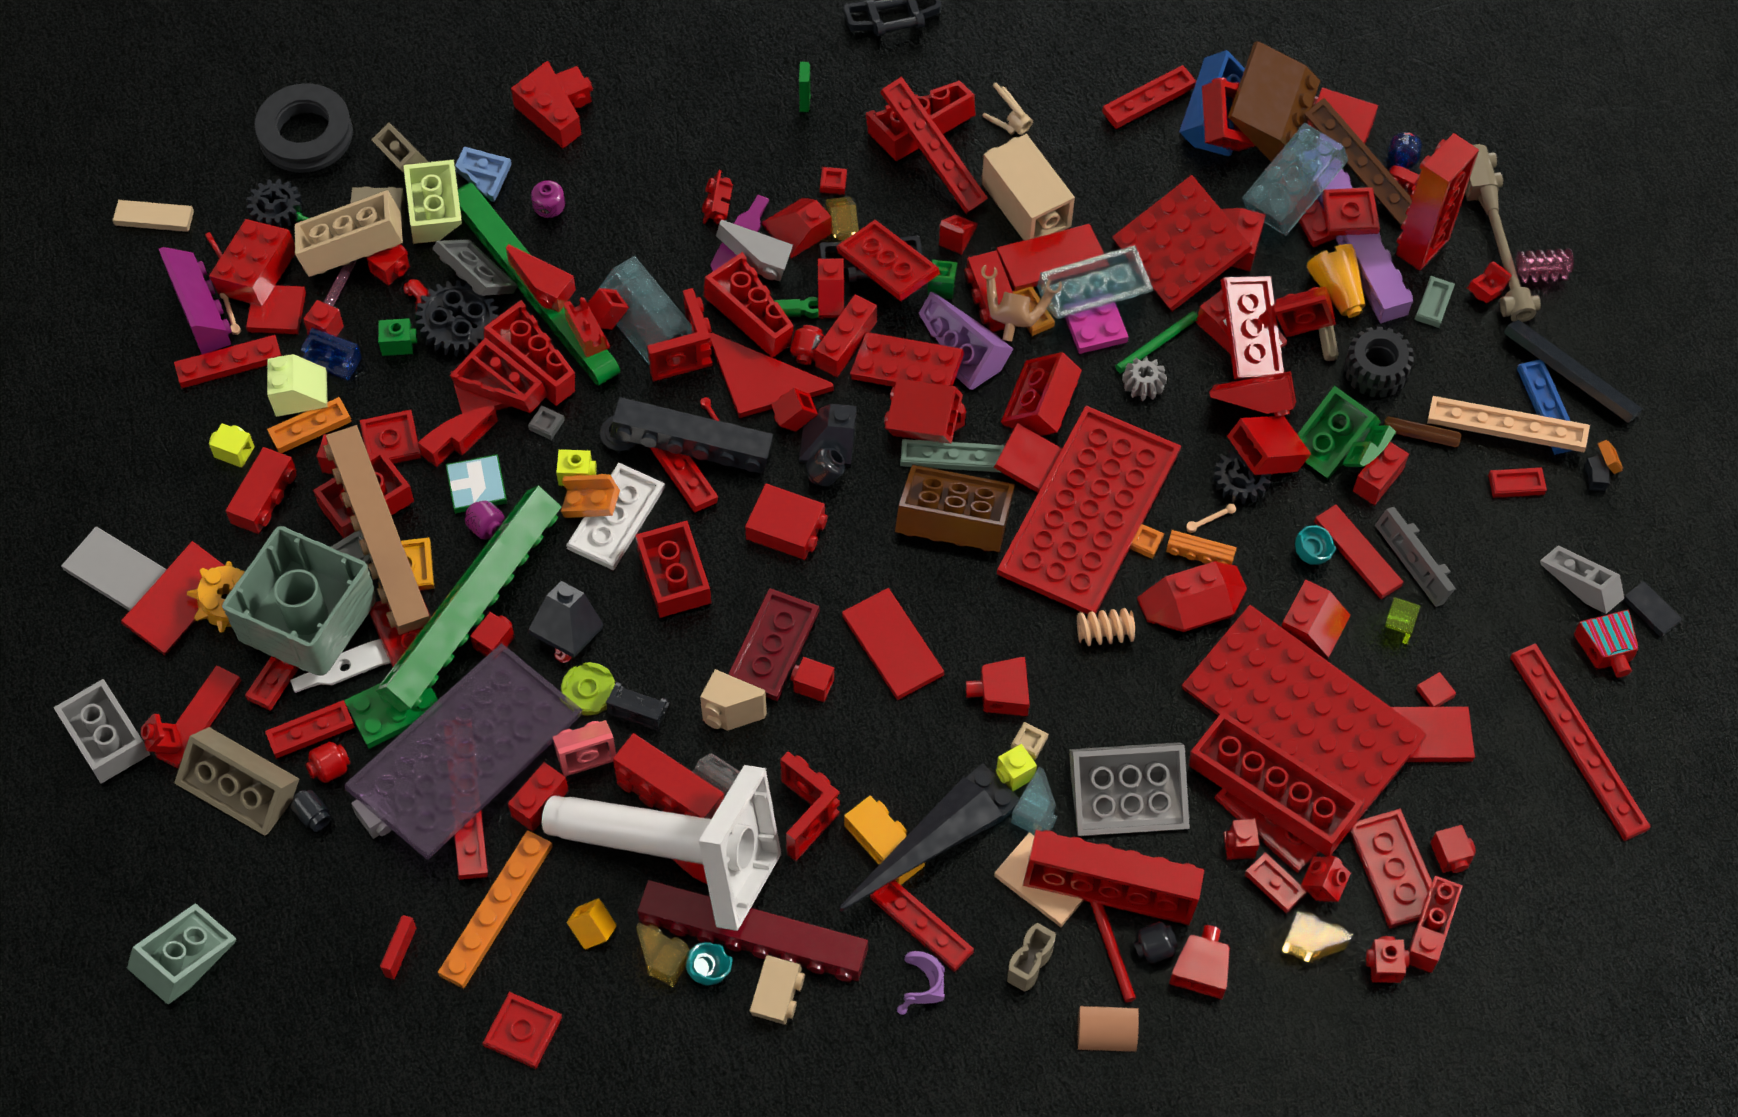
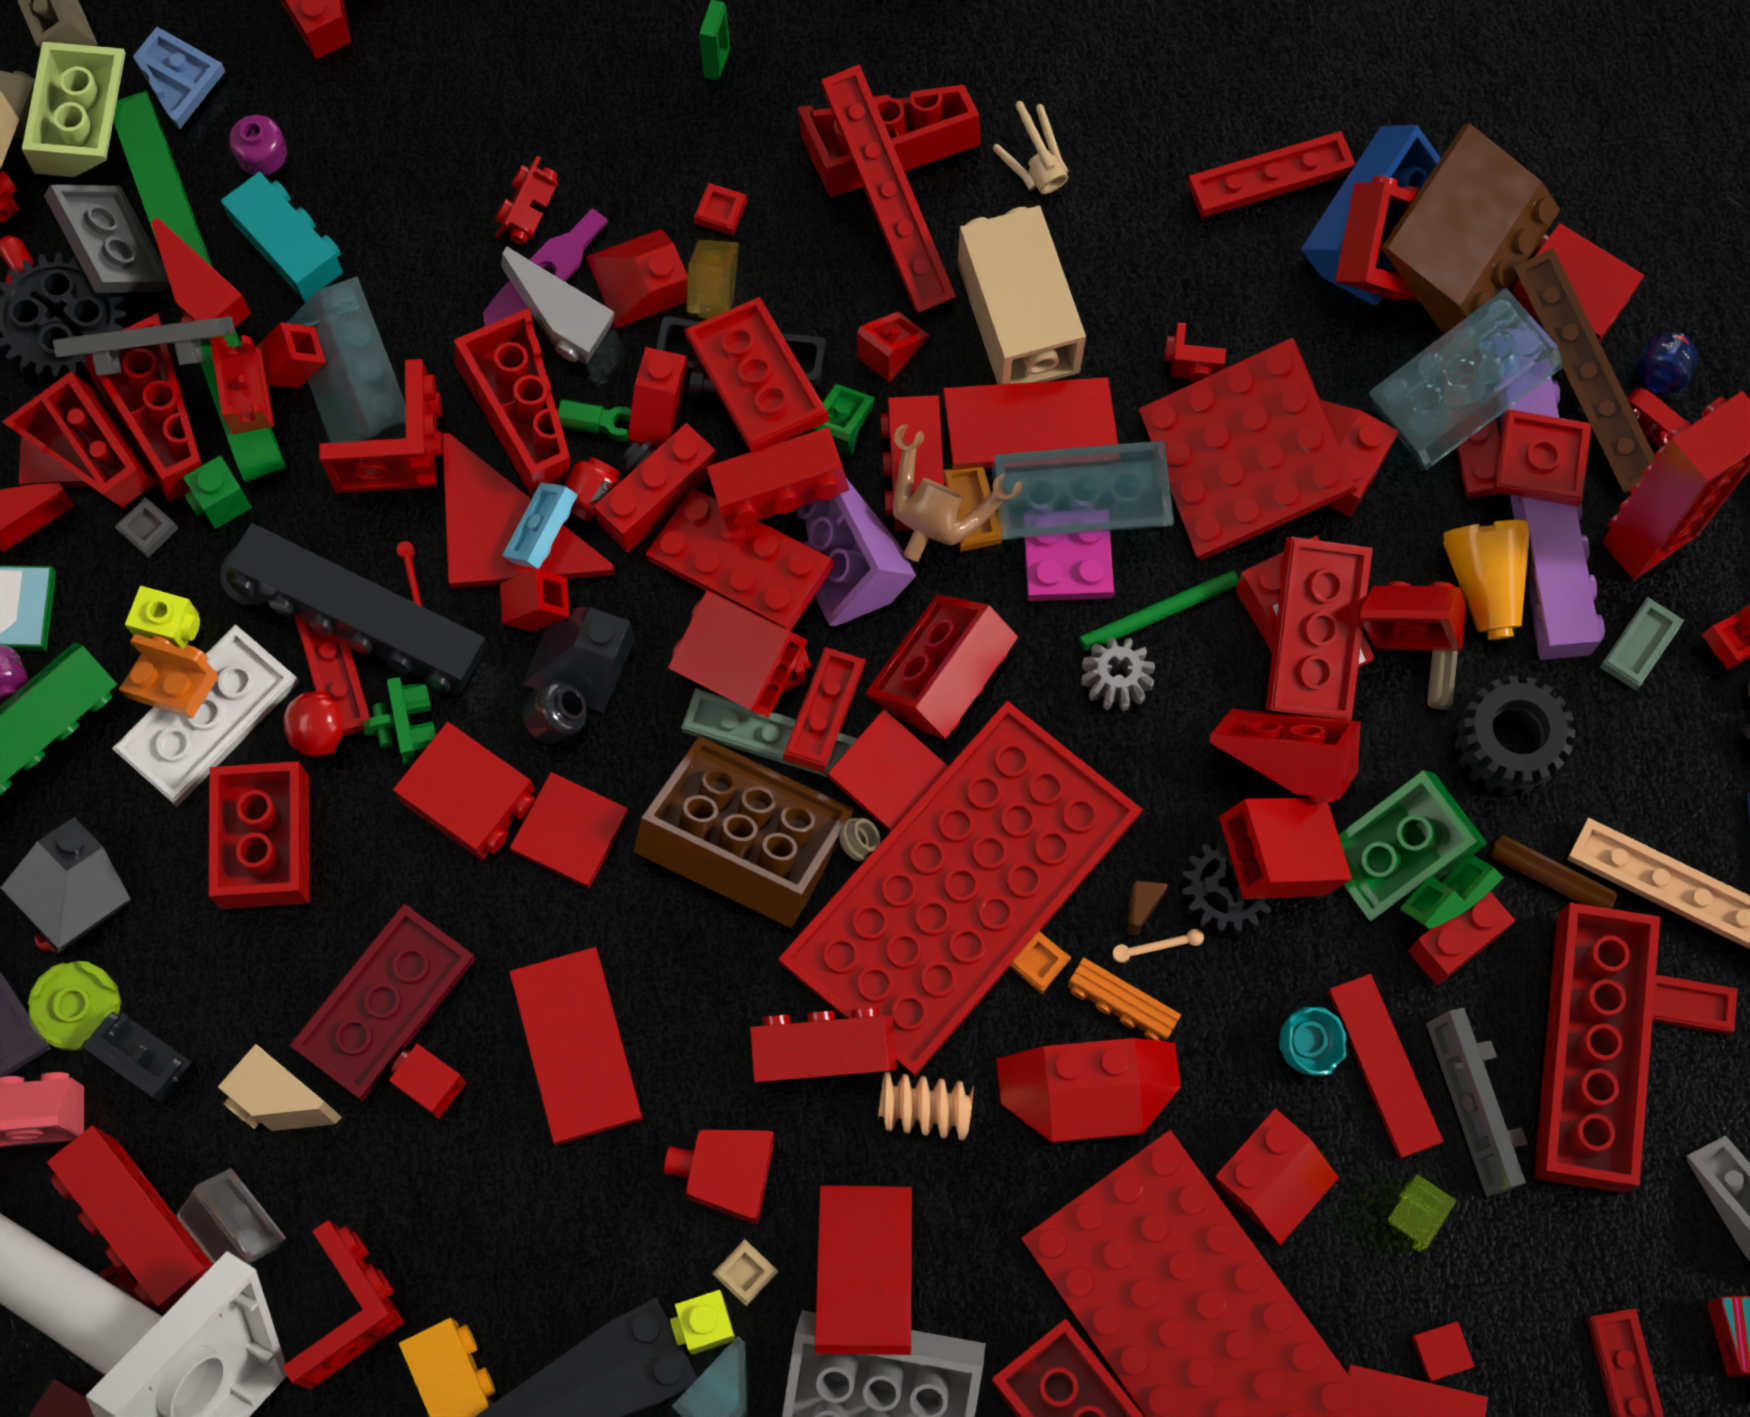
camera: 15 degrees right, 10 degrees up
none -> dark grey hinge [53,316,235,376]
none -> green brick [183,455,252,529]
none -> teal brick [221,171,343,302]
none -> red hair [283,691,344,757]
none -> green hips [363,677,436,766]
none -> medium azure plate [502,482,577,569]
none -> red tile [510,772,630,889]
none -> black plate [620,441,654,476]
none -> red brick [707,427,850,530]
none -> red brick [750,1007,897,1082]
none -> red tile [783,647,866,773]
none -> red tile [815,1185,912,1355]
none -> dark tan plate [839,818,880,862]
none -> reddish brown slope [1128,881,1168,935]
none -> red bracket [1164,323,1226,383]
none -> red brick [1533,903,1660,1194]

